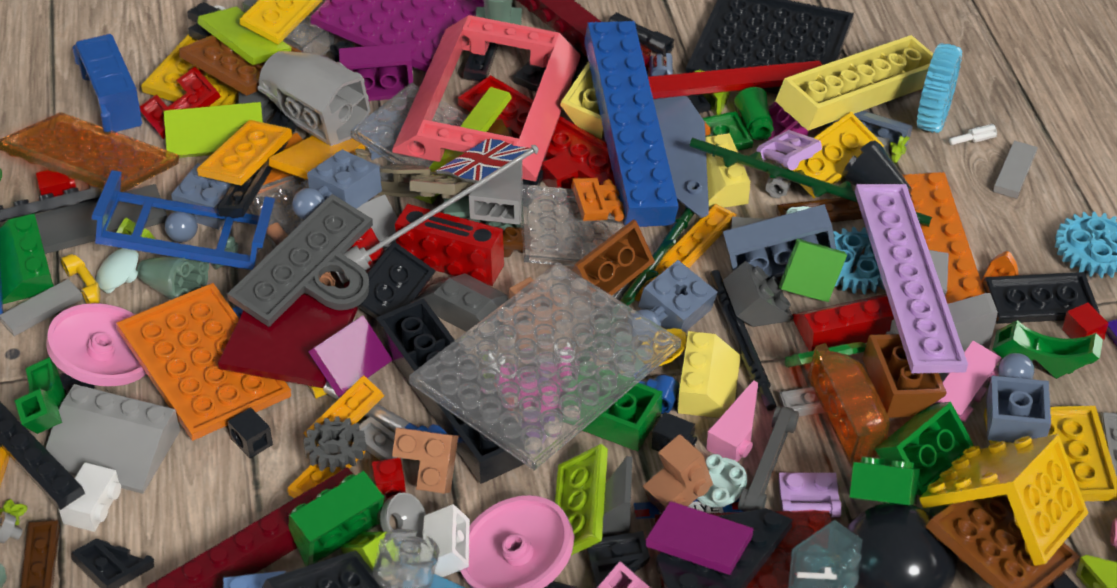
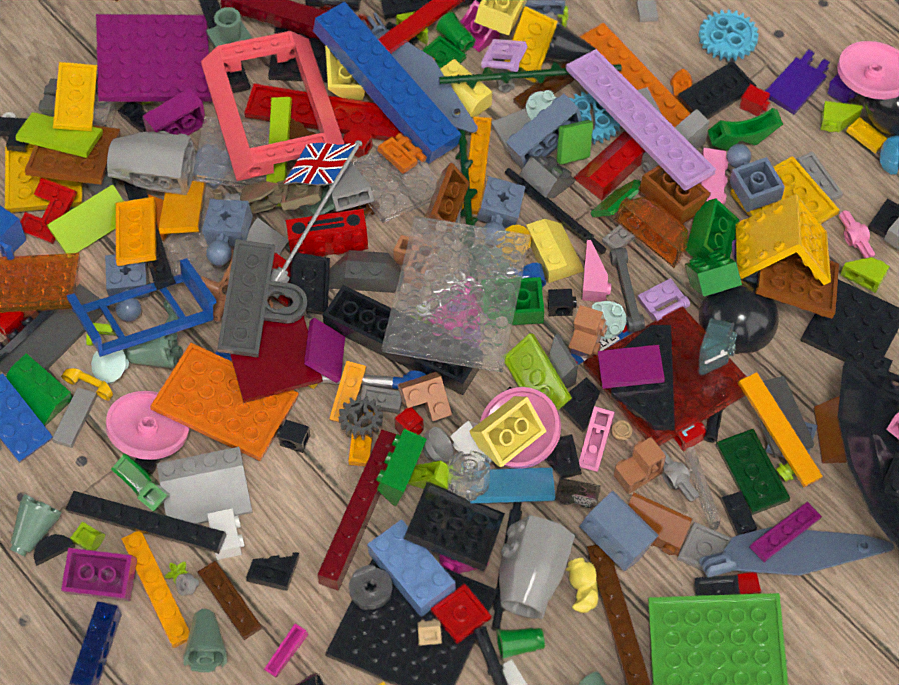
camera: 30 degrees left, 15 degrees up
none -> light yellow slope [469,396,547,467]

